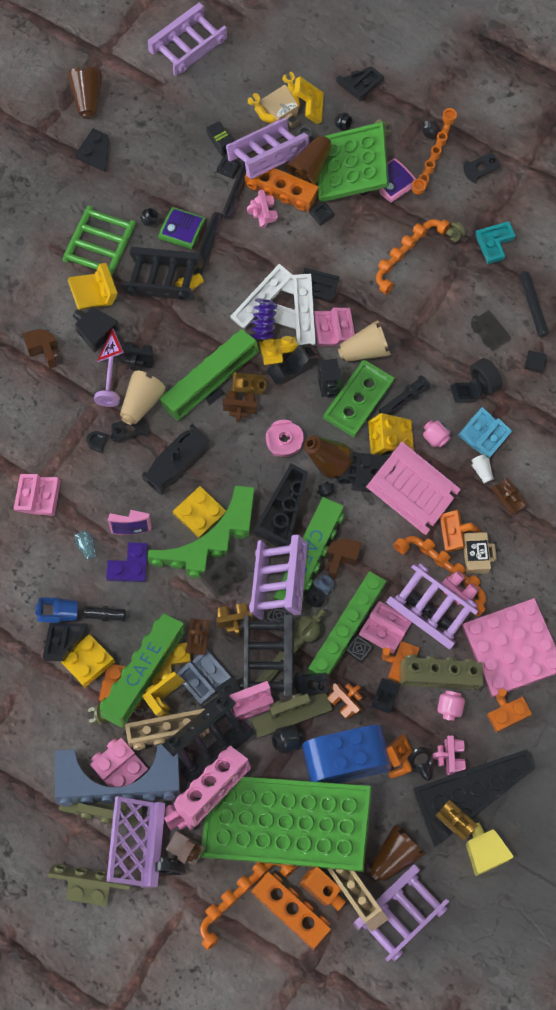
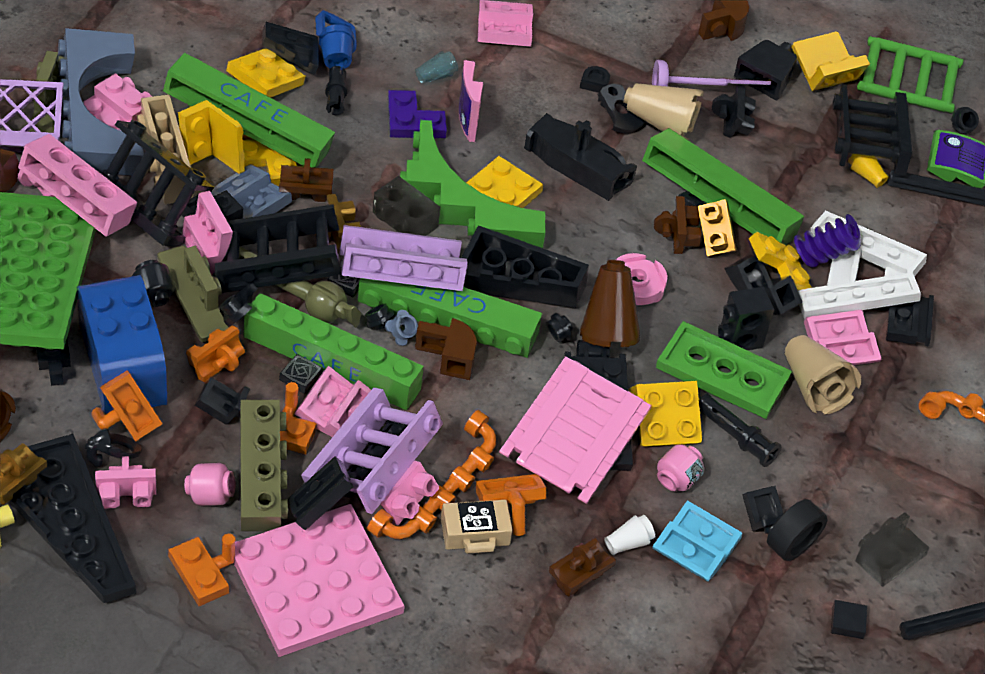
camera: 80 degrees right, 20 degrees down
none -> black plate [287,456,354,530]

